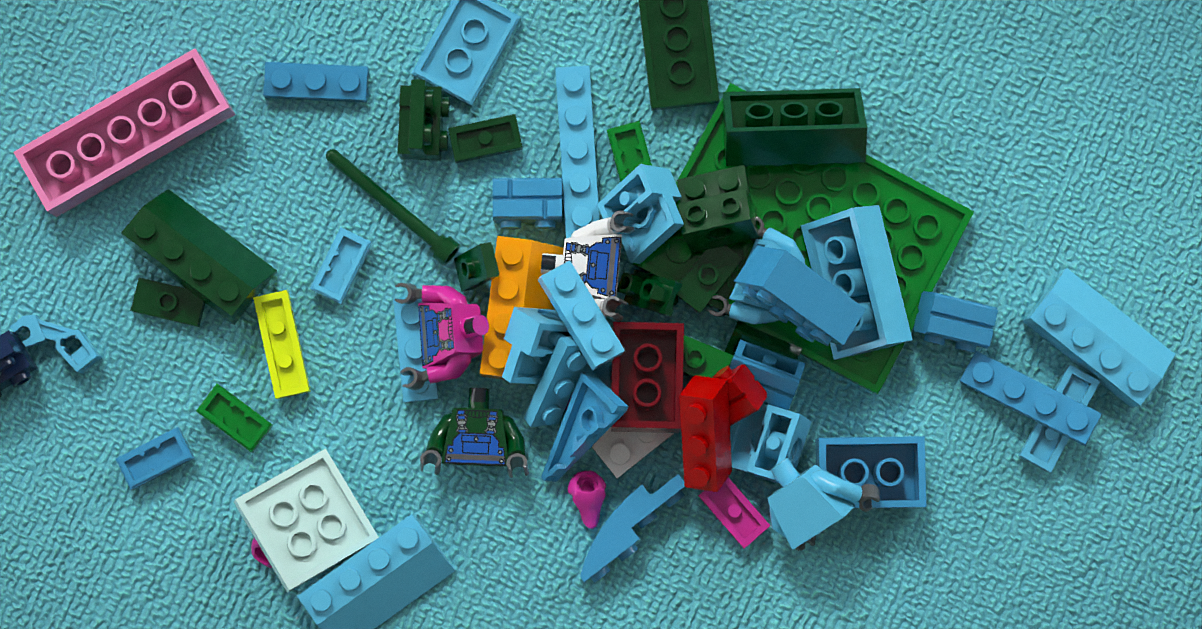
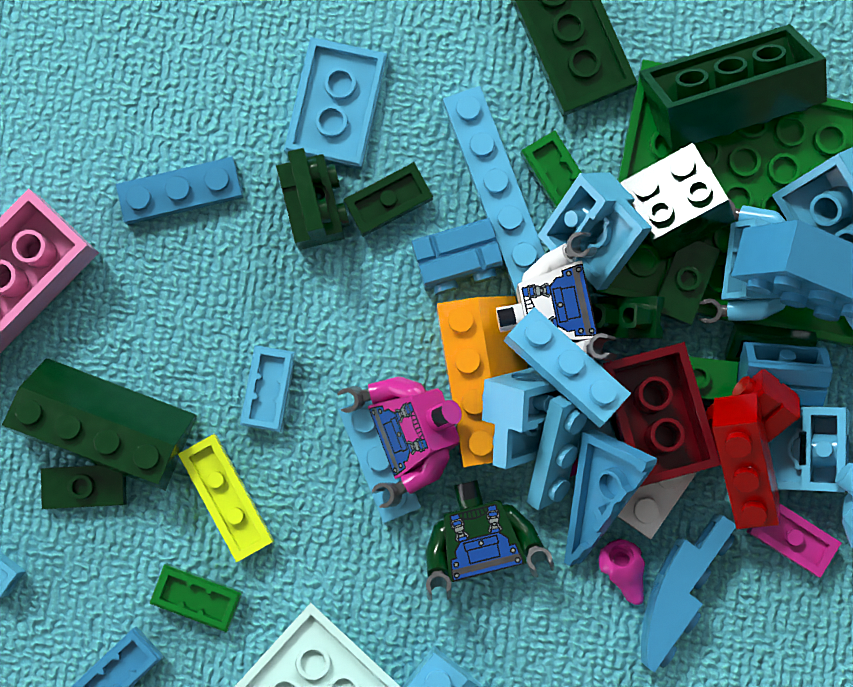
camera: 20 degrees left, 0 degrees up
dark green piece [326,149,461,266] -> none
dark green plate [454,242,499,292] -> none

